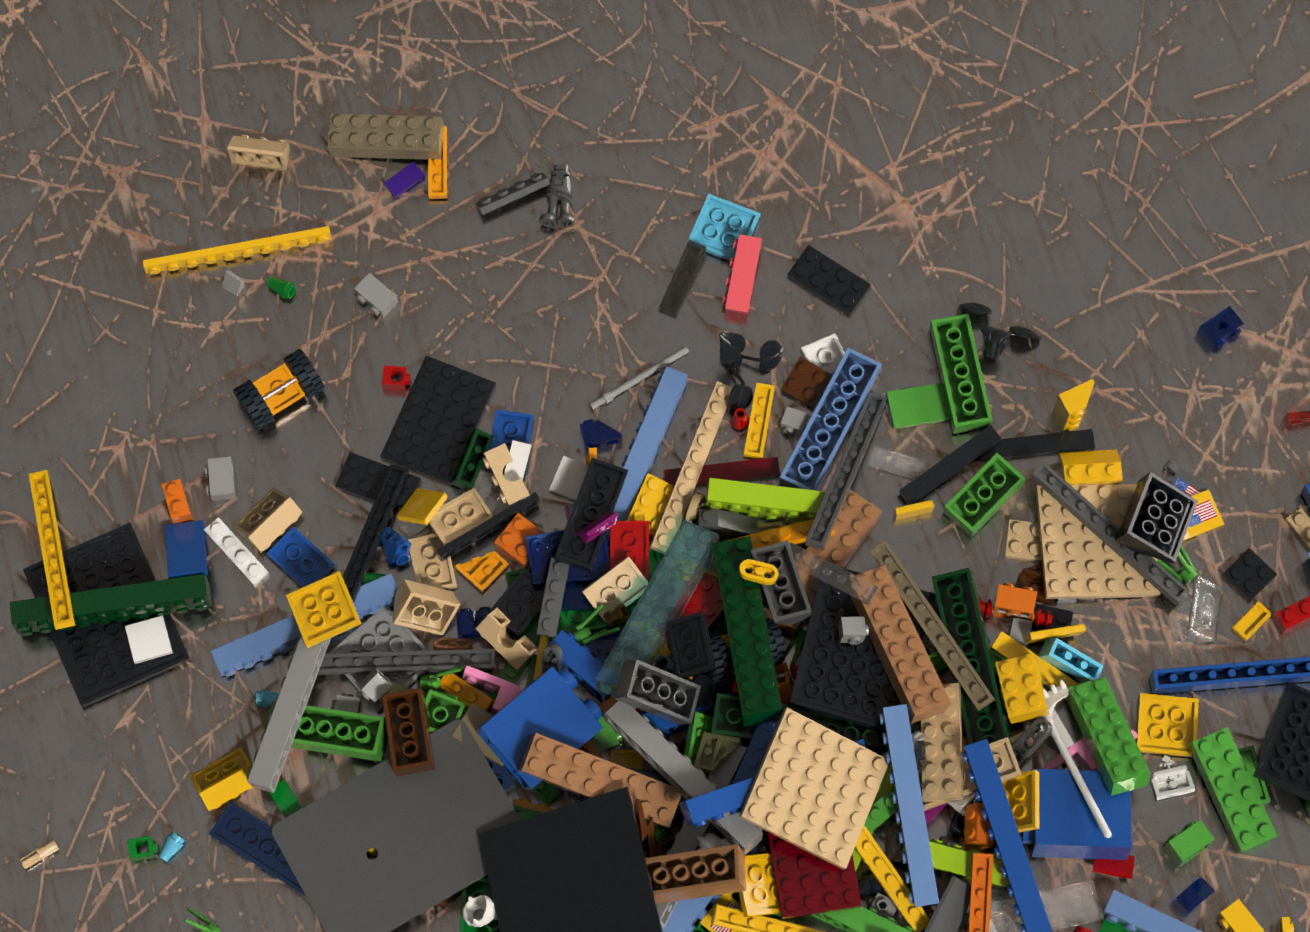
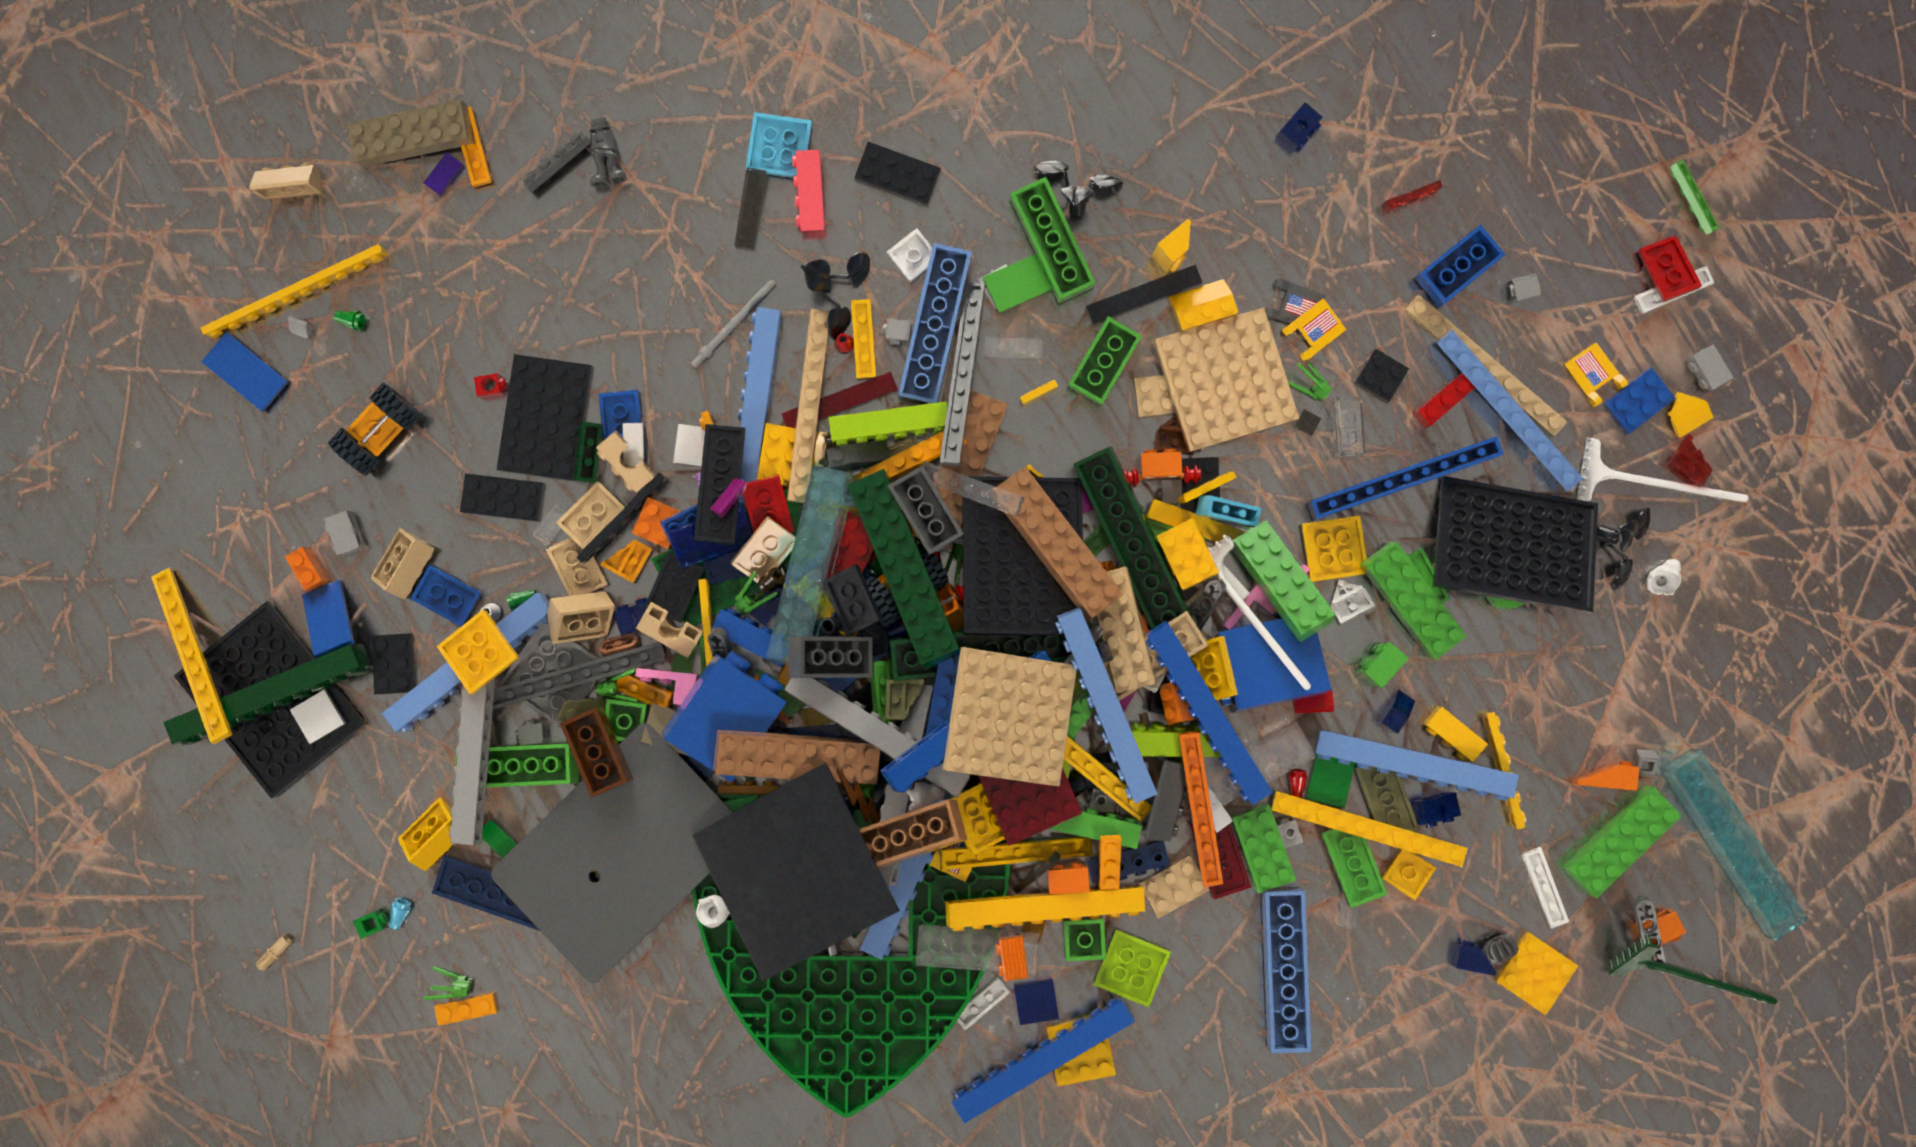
camera: 15 degrees left, 15 degrees up
white plate [204,517,269,587] -> none
medium azure cone [255,689,280,709] -> none
black tile [343,464,409,603] -> none
light grey brick [354,273,398,318] -> none
light grey brick [359,667,392,702] -> none
blue rock [381,525,411,569] -> none
yellow tile [396,488,448,525] -> none
dark grey plate [536,557,569,638] -> none
clear blue slope [580,419,622,451] -> none
yellow plate [739,559,778,585] -> none
reddish brown plate [781,356,833,408] -> none
light grey brick [838,617,869,645] -> none
dark tan plate [870,540,995,711] -> none
black tile [899,425,1002,505] -> none
dark grey plate [1030,461,1189,605] -> none
black slope [1116,472,1198,563] -> none
yellow tile [1231,601,1272,642] -> none
none -> blue tile [201,332,288,412]
none -> black plate [372,633,416,695]

